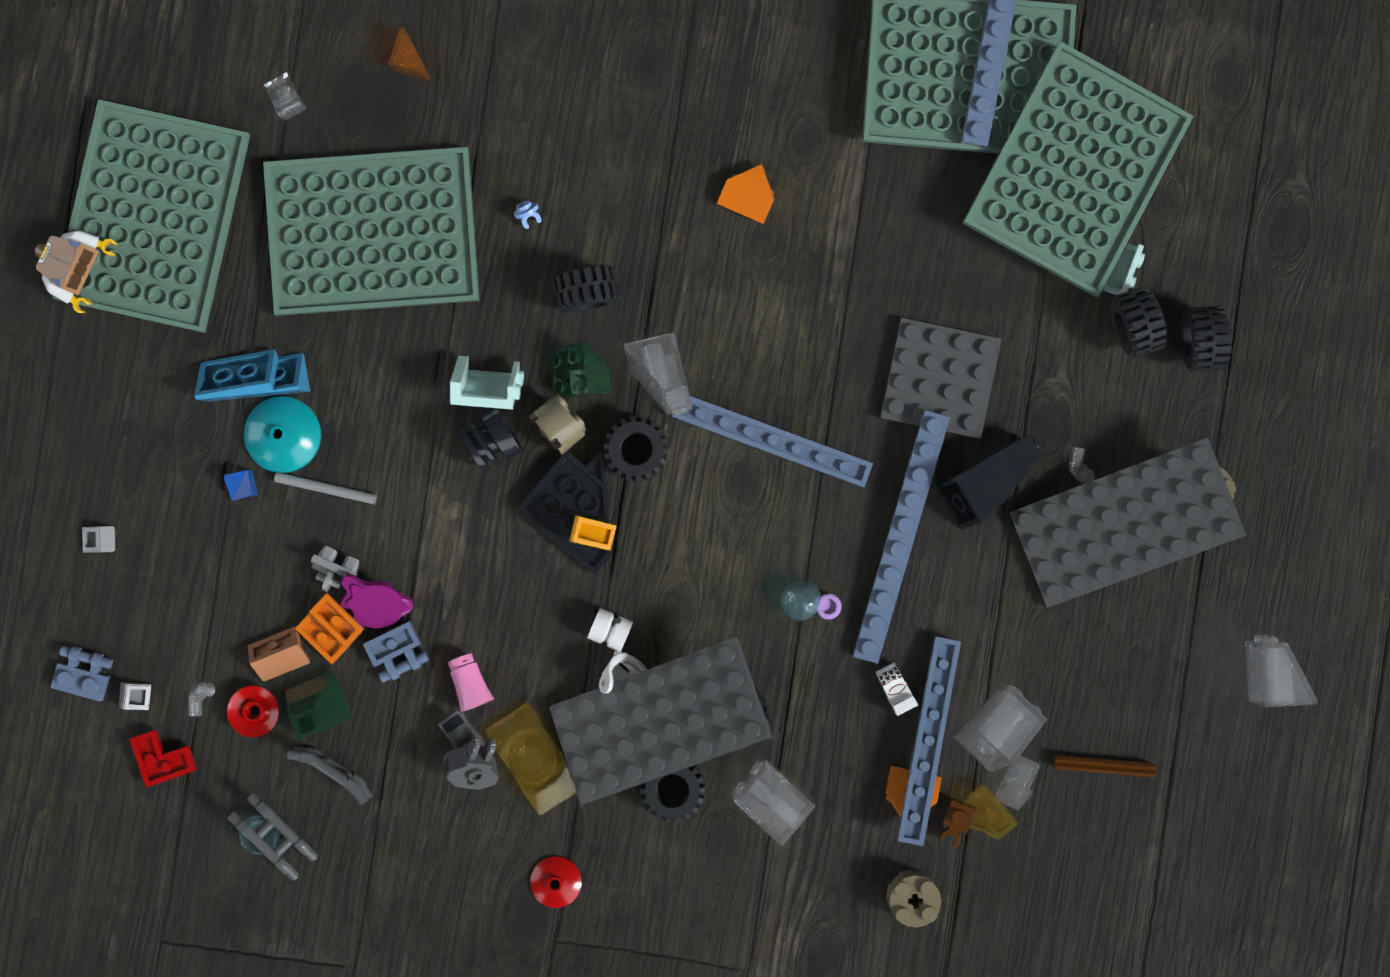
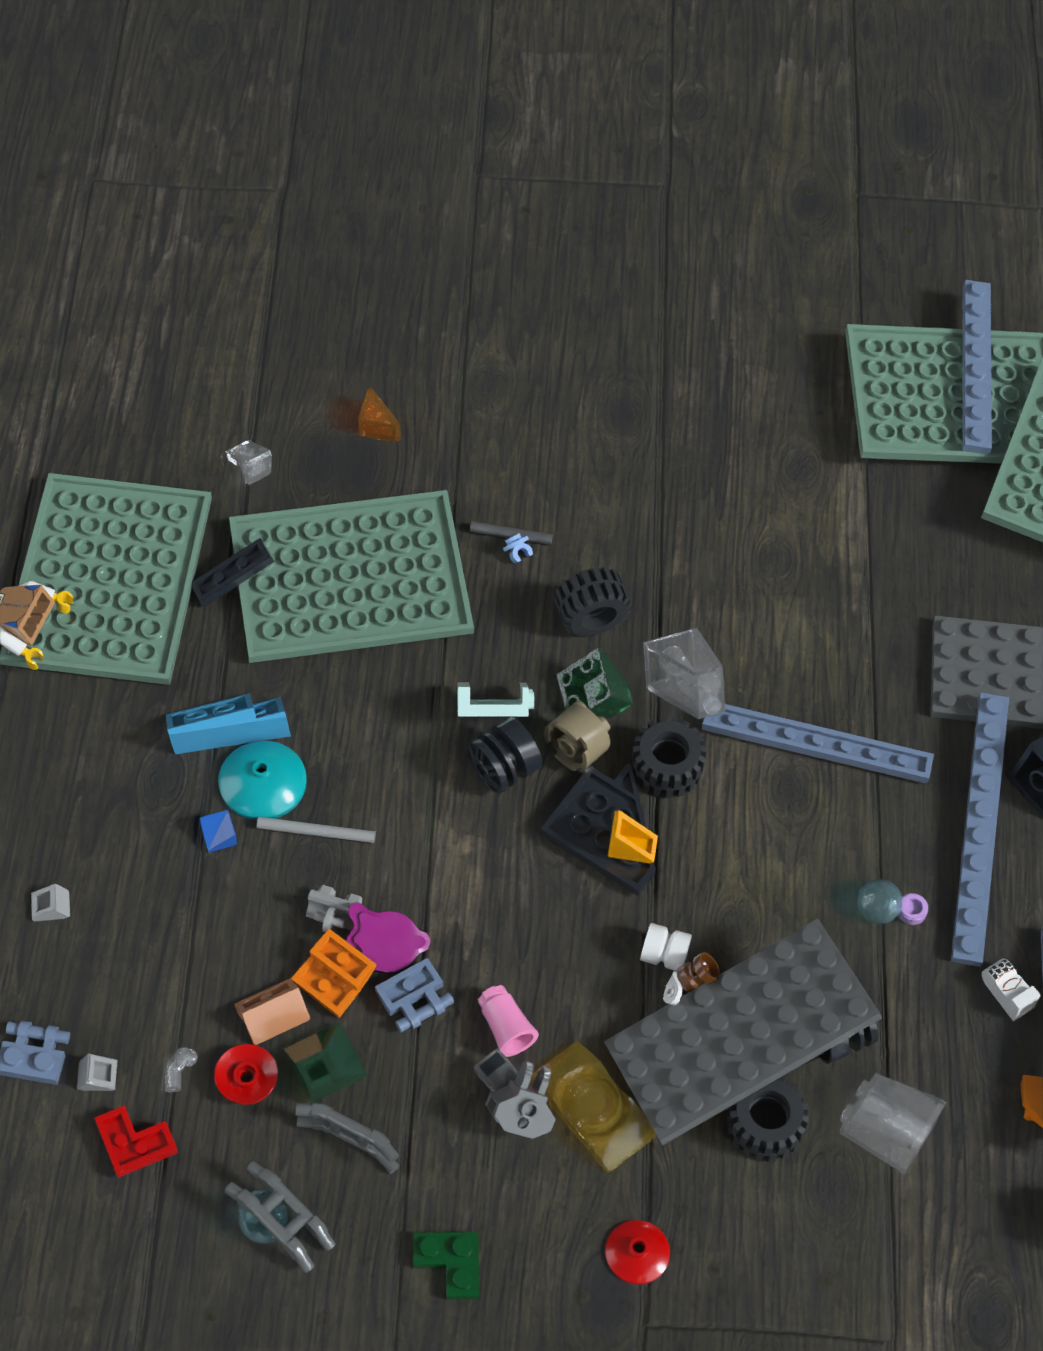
camera: 10 degrees left, 30 degrees down
orange slope [717,164,774,224] -> none
none -> black tile [192,538,275,607]
none -> dark green plate [414,1232,479,1300]
none -> flat silver bar [470,521,553,545]
none -> reddish brown wheel [677,952,720,992]

